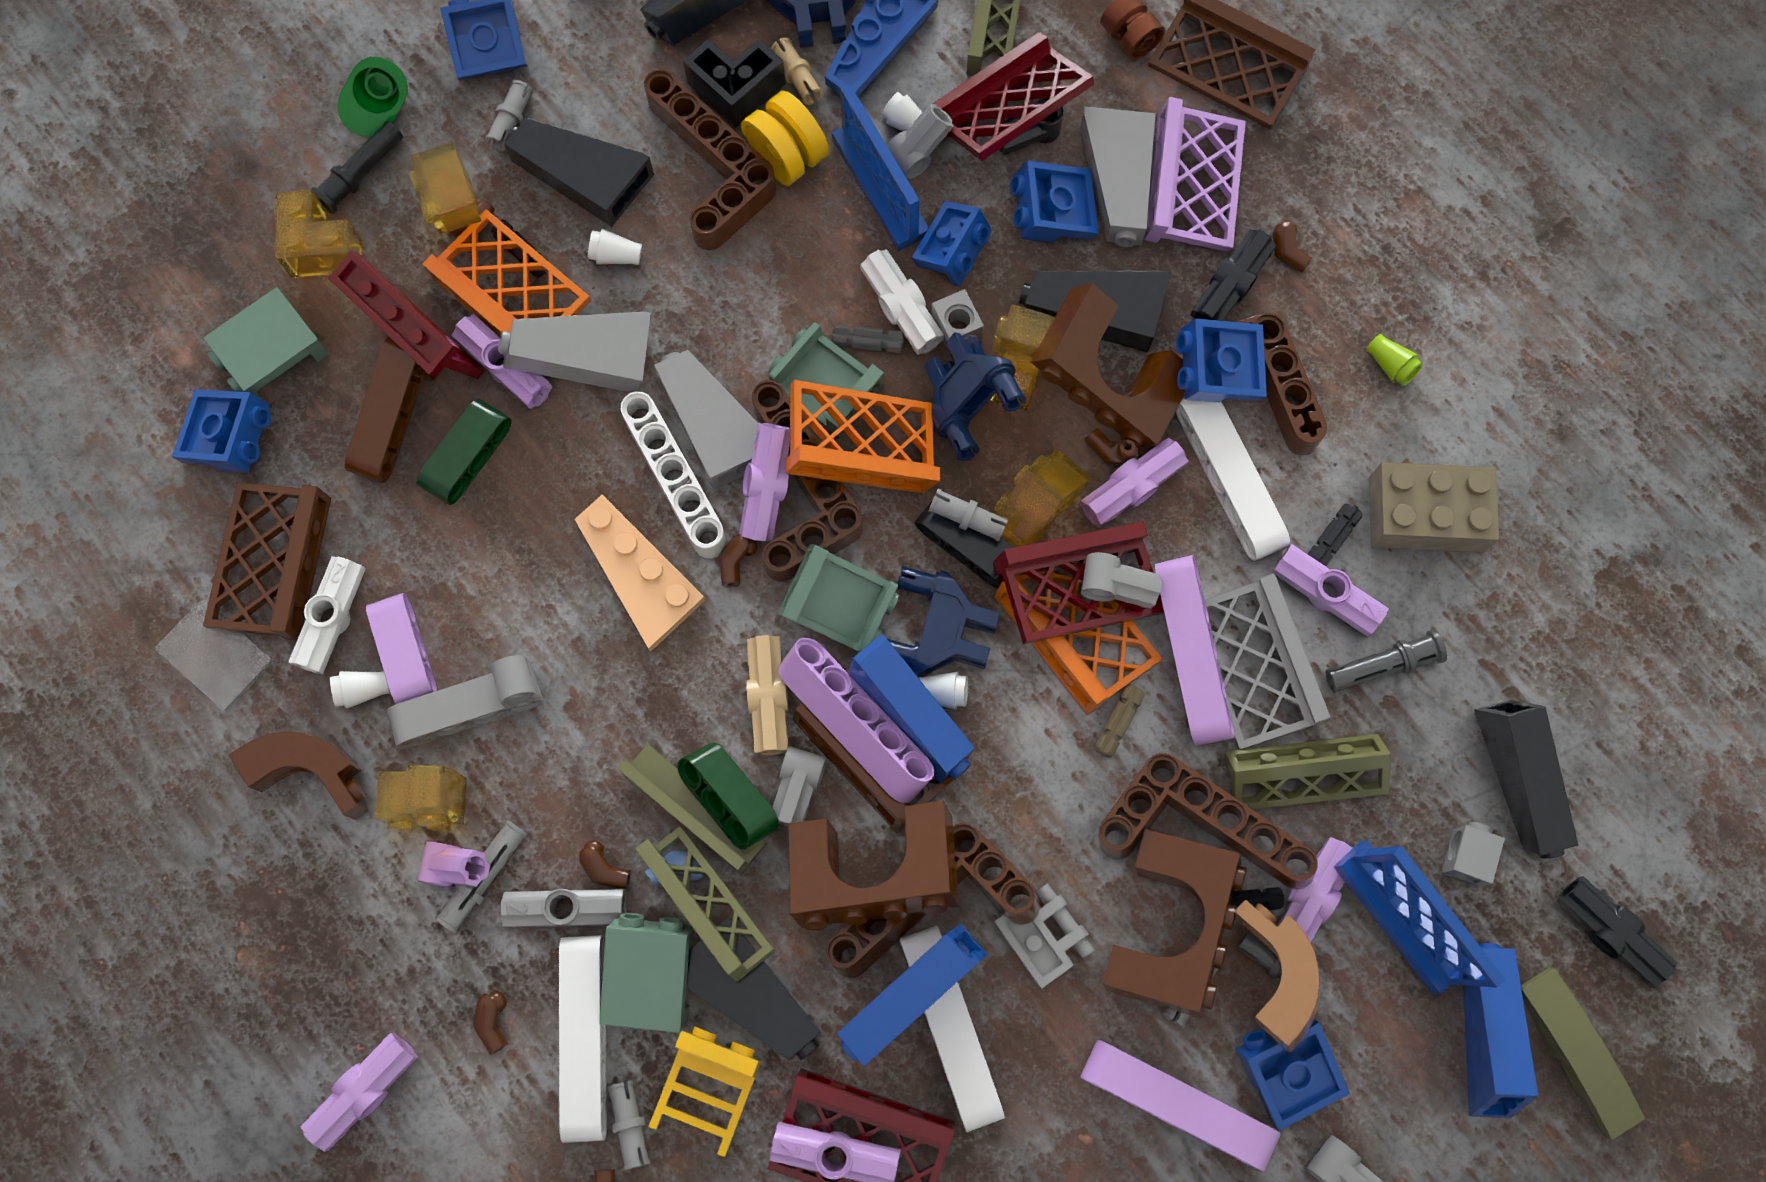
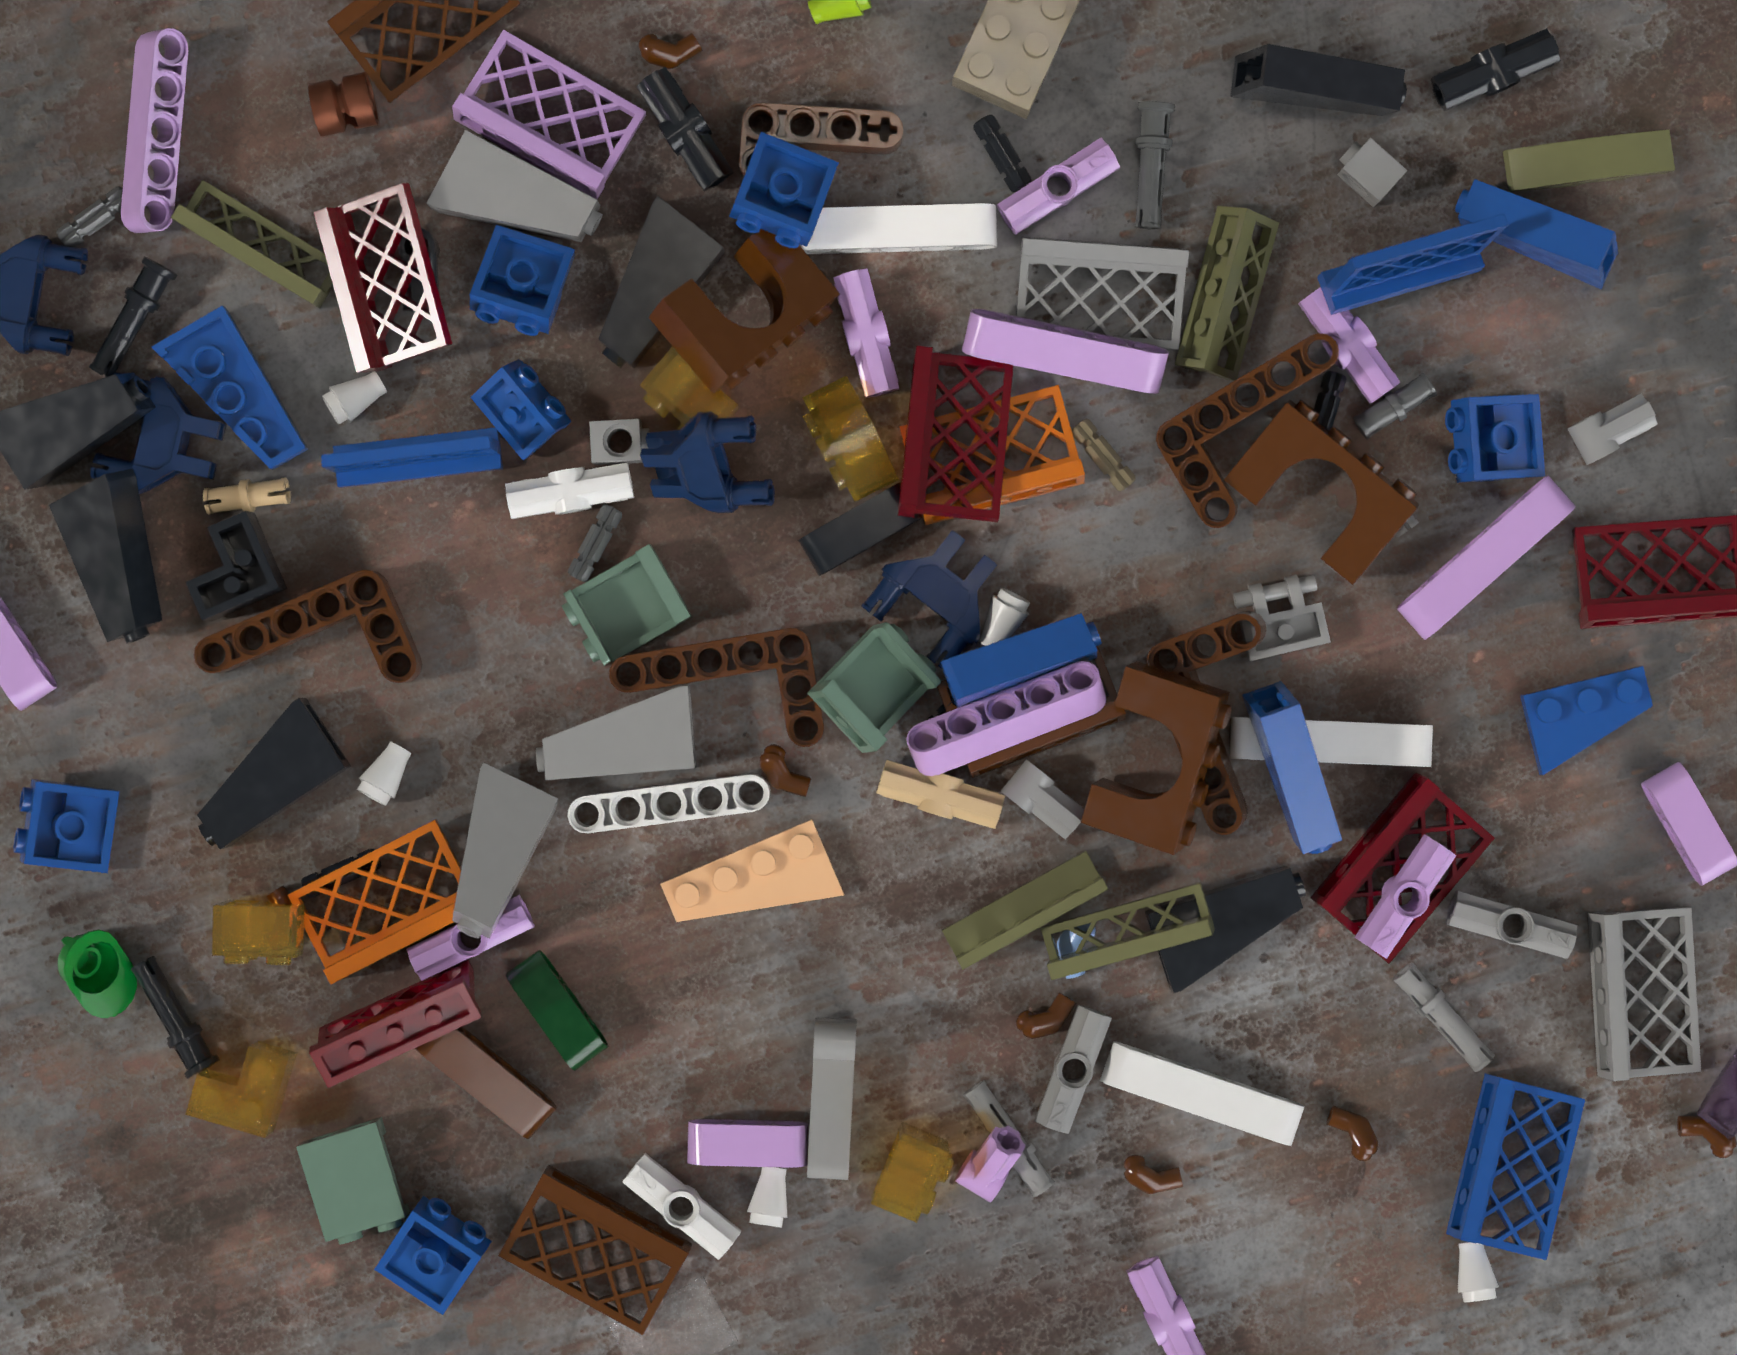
camera: 70 degrees left, 15 degrees up
reddish brown arch [229,732,368,820] -> none
light grey pin [485,80,533,151] -> none
sand green panel [599,913,694,1033] -> none
light grey pin [607,1080,651,1171] -> none
yellow plate [649,1026,762,1157] -> none
dark green beam [677,742,779,849] -> none
lavender piece [739,423,790,541] -> none
yellow wheel [741,91,829,187] -> none
orange fence [786,380,940,494] -> none
light grey piece [887,104,954,179] -> none
light grey pin [928,488,1008,542] -> none
light grey piece [1081,552,1162,608] -> none
reddish brown arm [1085,428,1139,465] -> none
medium nougat arch [1235,900,1320,1053] -> none

